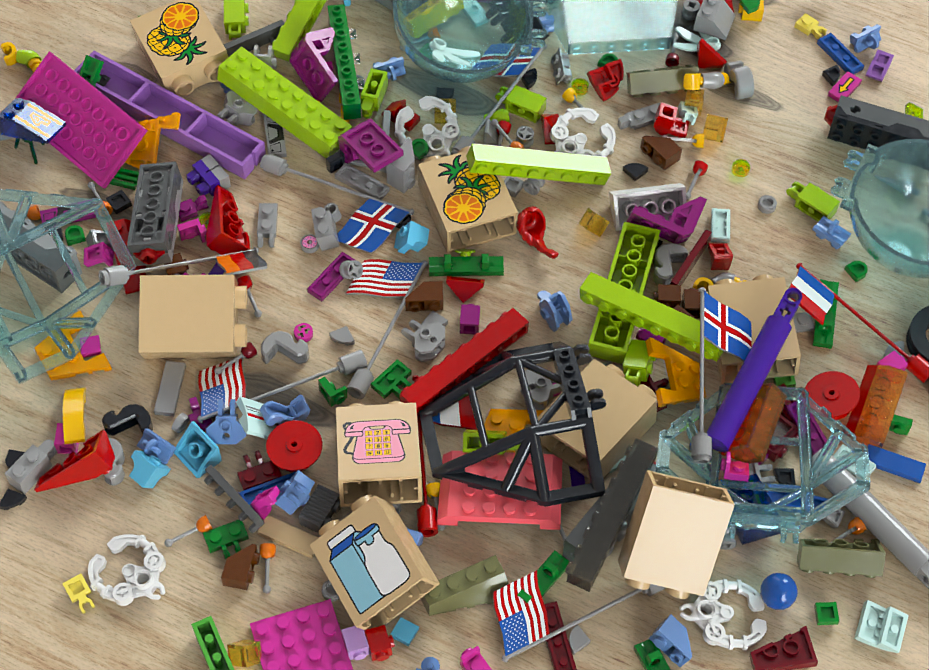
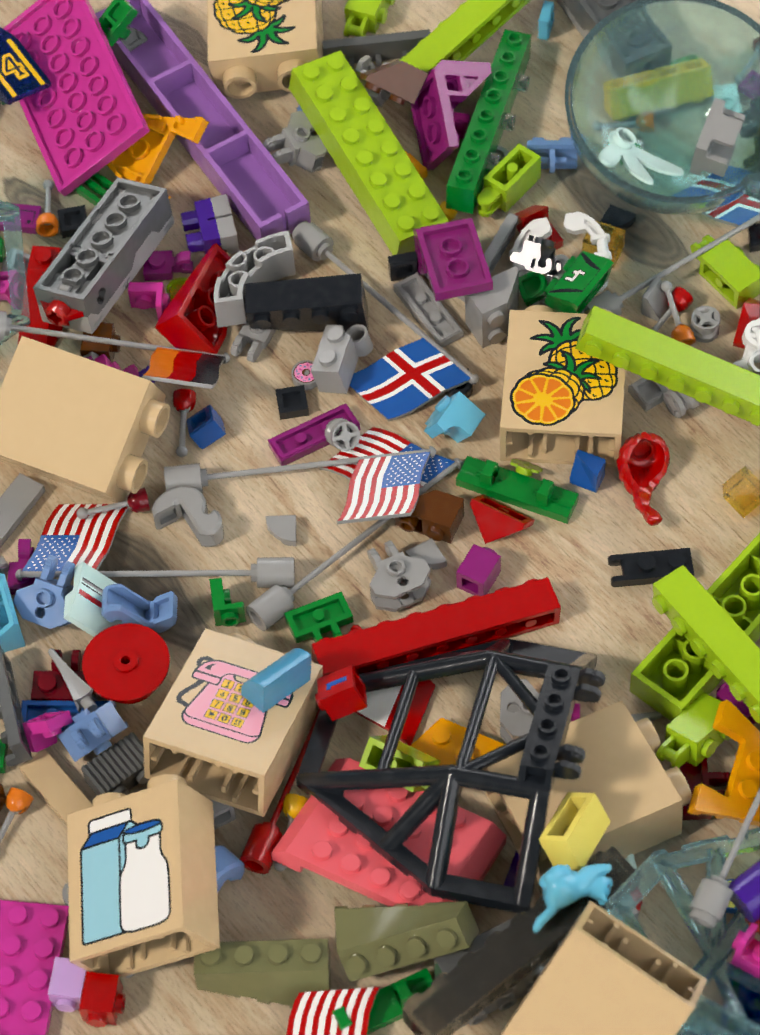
camera: 30 degrees right, 0 degrees up
light grey tile [263,113,287,157] -> none
dark pink tile [294,323,313,342] -> none
medium azure tile [390,617,419,646] -> none
lime cone [484,108,510,123] -> none
medium blue hinge [537,290,573,332] -> none
none -> light grey piece [48,648,97,712]
none -> flag [164,446,436,524]
none -> blue slope [186,405,226,449]
none -> light grey brick [214,230,296,328]
none -> dark azure brick [241,648,311,713]
none -> black wedge [245,273,369,333]
none -> black tile [275,385,309,420]
none -> red brick [315,665,367,721]
none -> olive wedge [334,901,480,982]
none -> reddish brown slope [359,60,428,106]
none -> piece [510,235,563,276]
none -> medium azure animal [532,864,613,933]
none -> light yellow brick [538,792,611,870]
none -> green slope [544,251,614,313]
none -> blue slope [570,450,606,493]
none -> black hinge [607,548,694,587]
none -> light grey panel [690,98,746,177]

